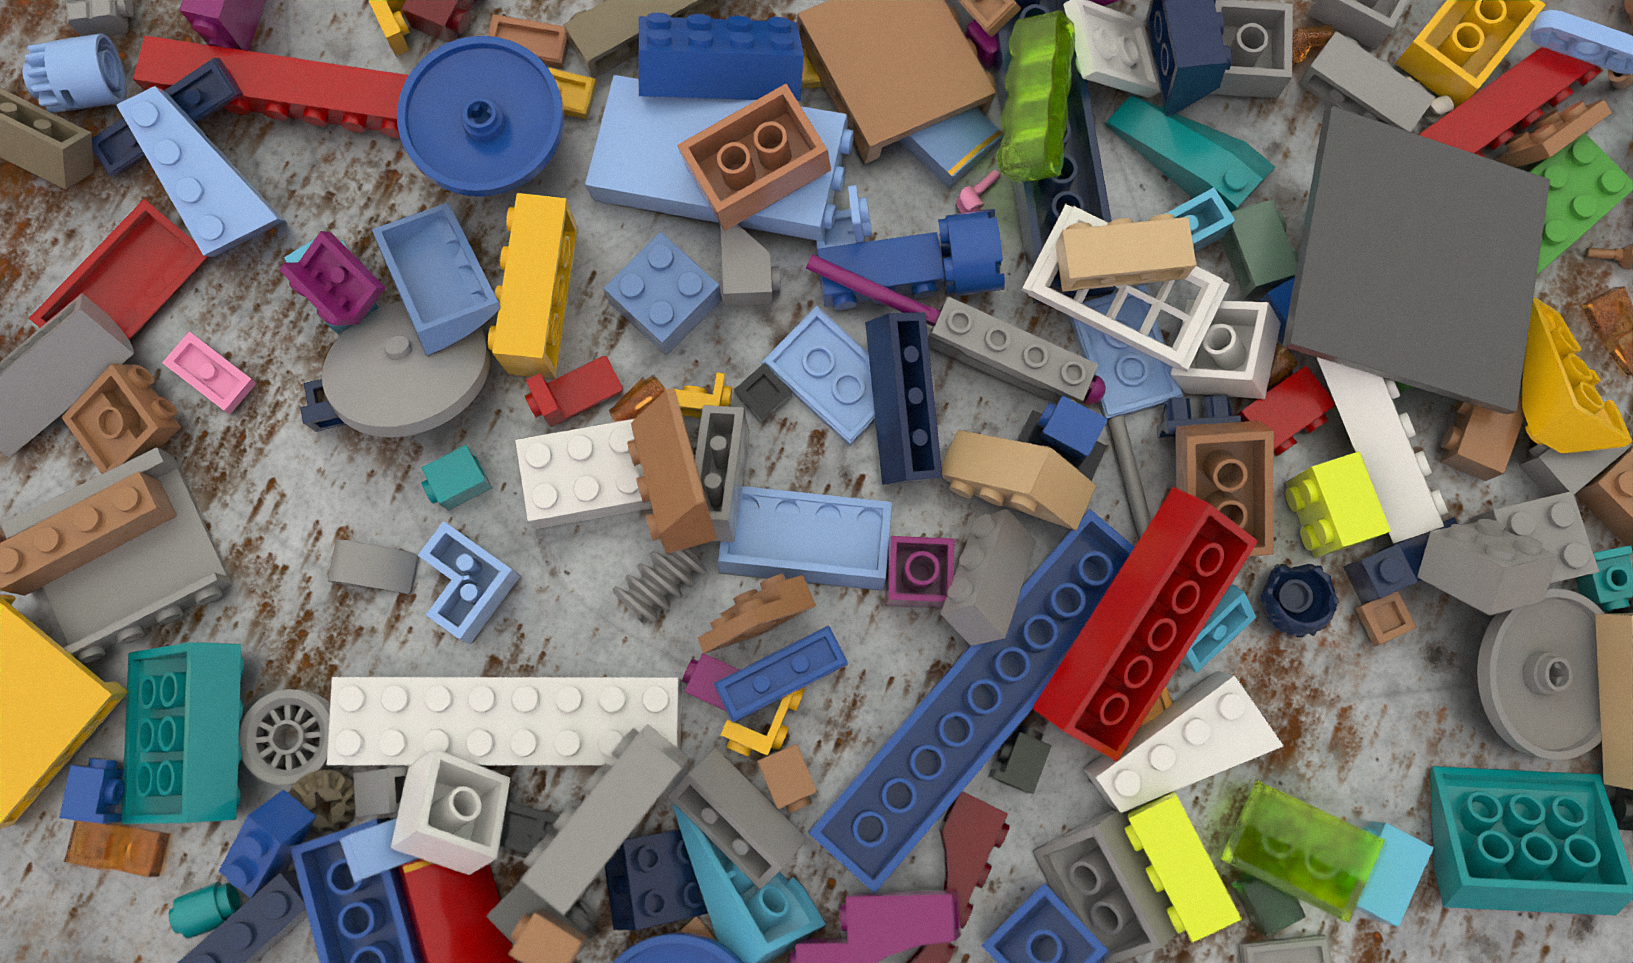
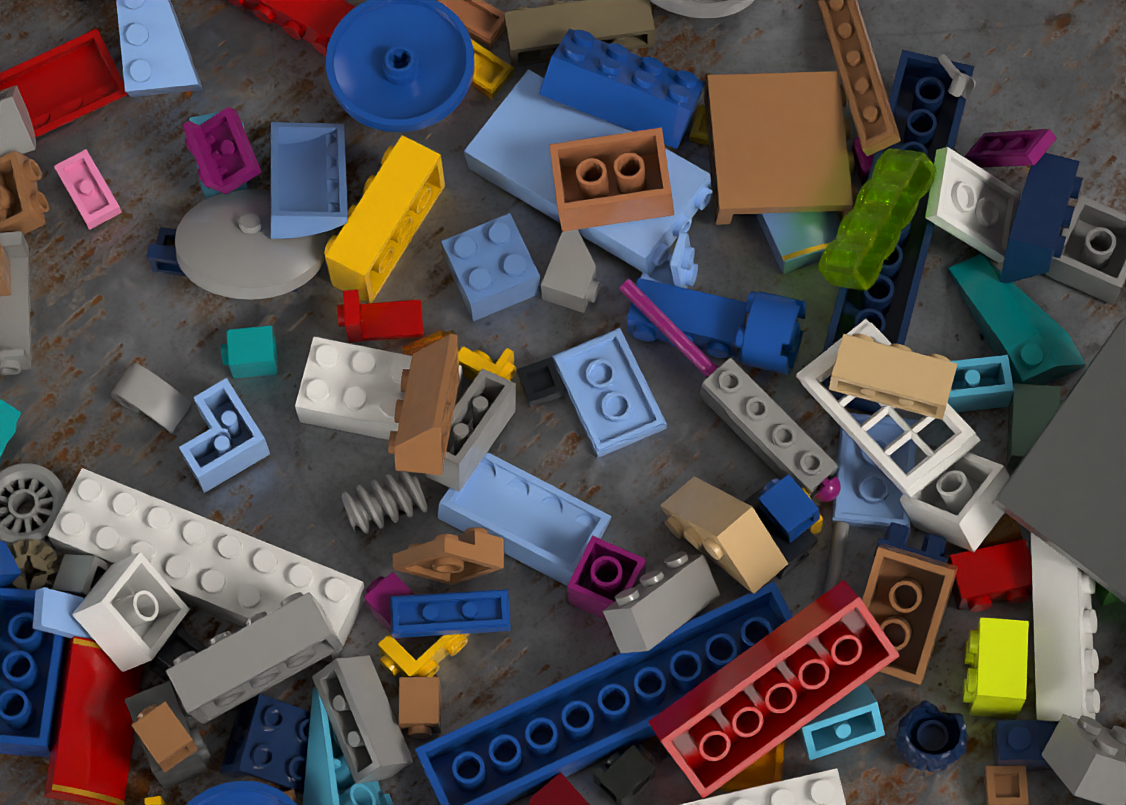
camera: 30 degrees right, 10 degrees down
dark blue brick [865,312,943,485] -> none
bright pink hand [956,169,1000,213] -> none

